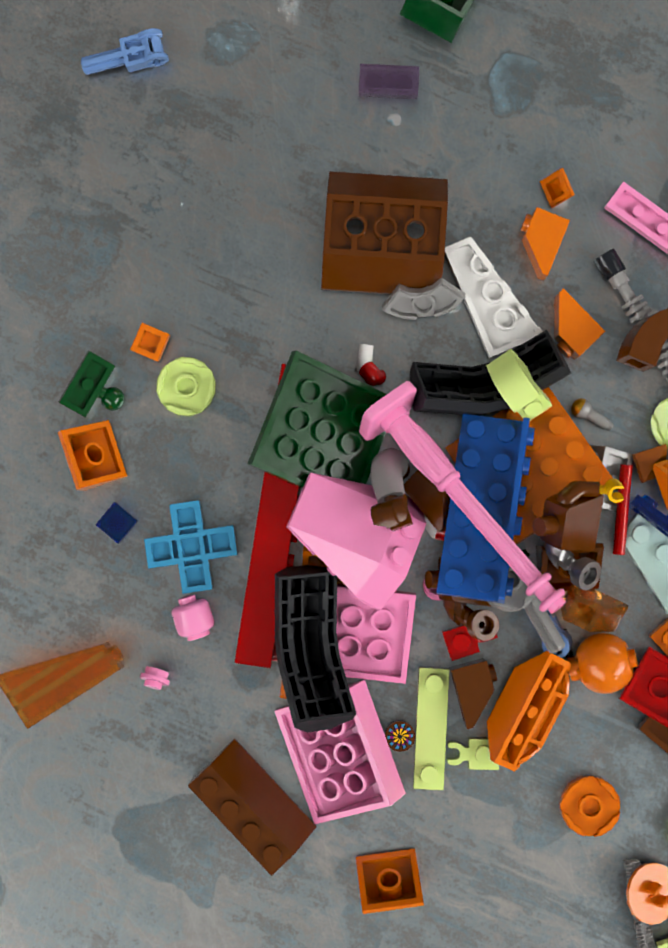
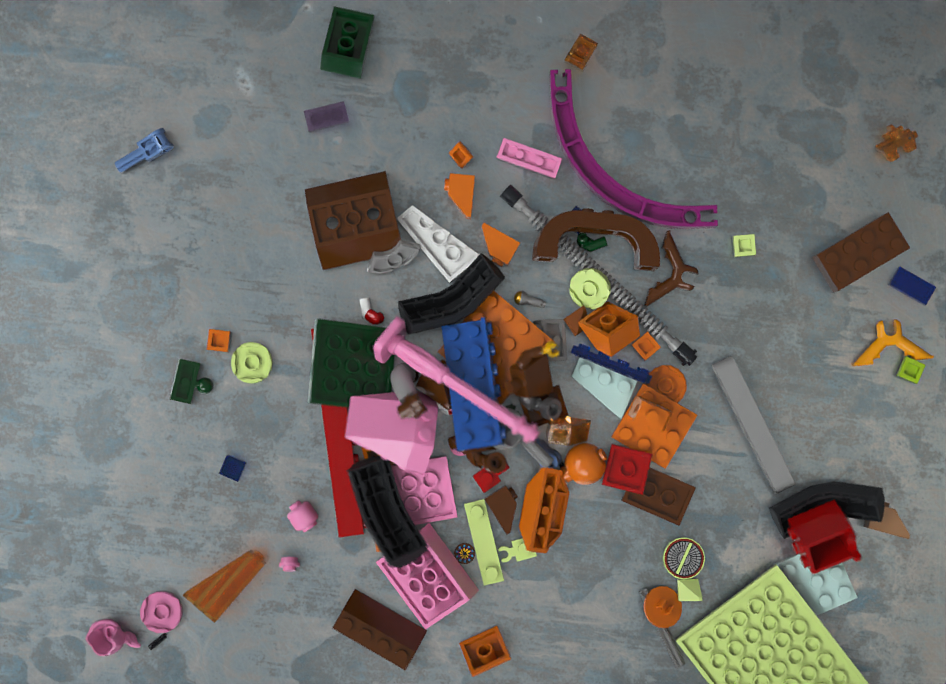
camera: 15 degrees left, 0 degrees up
orange slope [58,420,127,491] -> none
dark azure plate [144,500,238,594] -> none
yellowish green brick [486,349,552,421] -> none
orange tile [559,775,620,837] -> none
red bar [613,464,633,555] -> none

